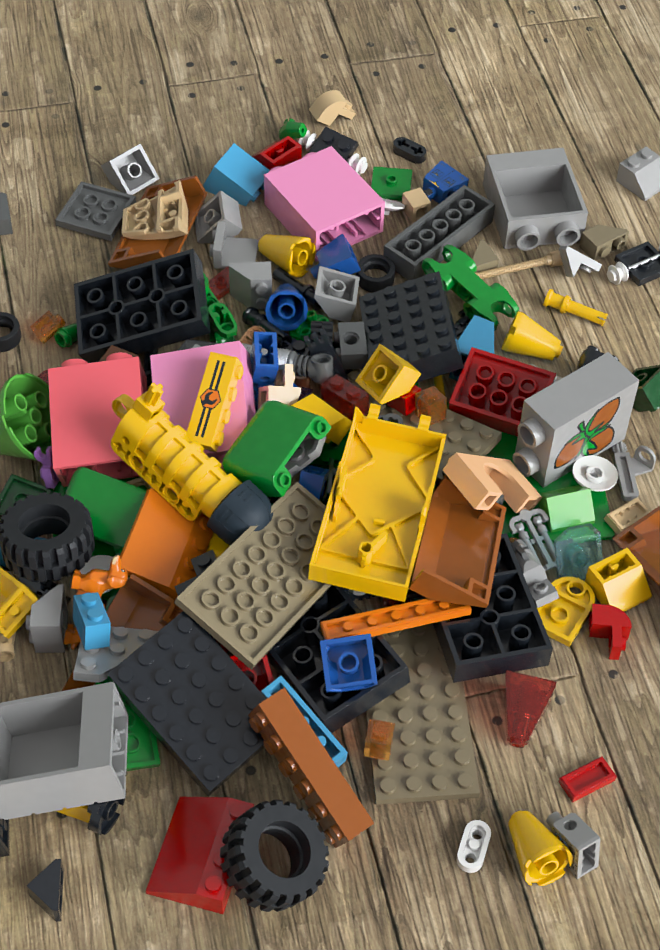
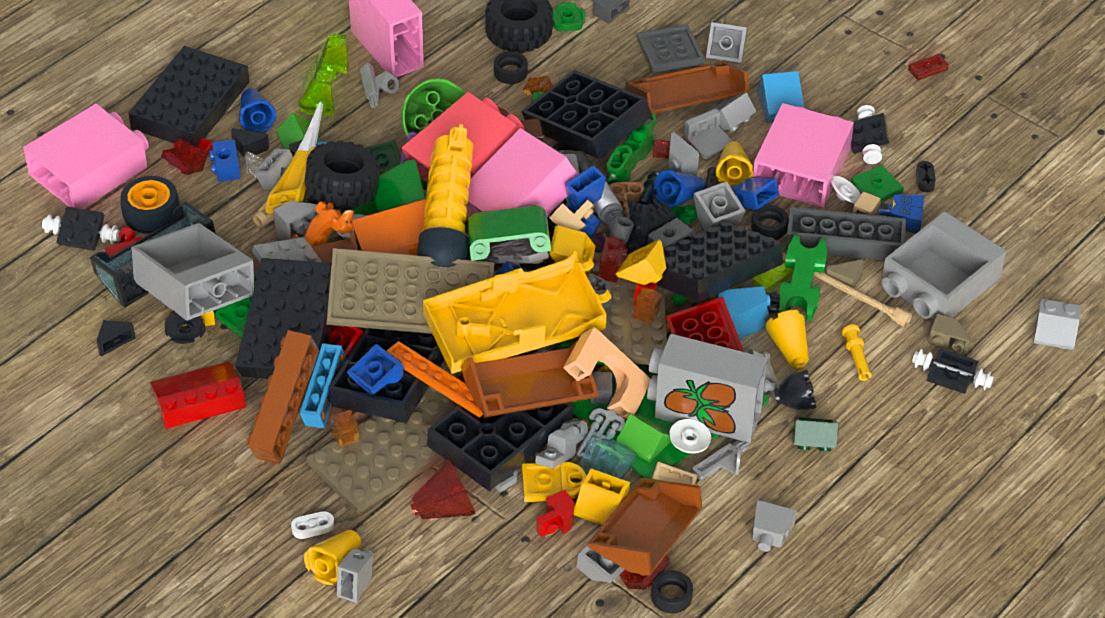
camera: 55 degrees right, 5 degrees down
dark azure brick [73,592,111,650] -> none
tan wedge [122,180,188,240] -> none
yellow brick [186,352,243,452] -> none
black tyre [220,800,329,912] -> none
red slope [252,136,302,170] -> none
green arm [279,118,307,140] -> none
tan brick [309,90,356,126] -> none
red tile [558,756,617,803] -> none
slope [559,245,602,277] -> none
none -> clear red plate [908,54,949,80]

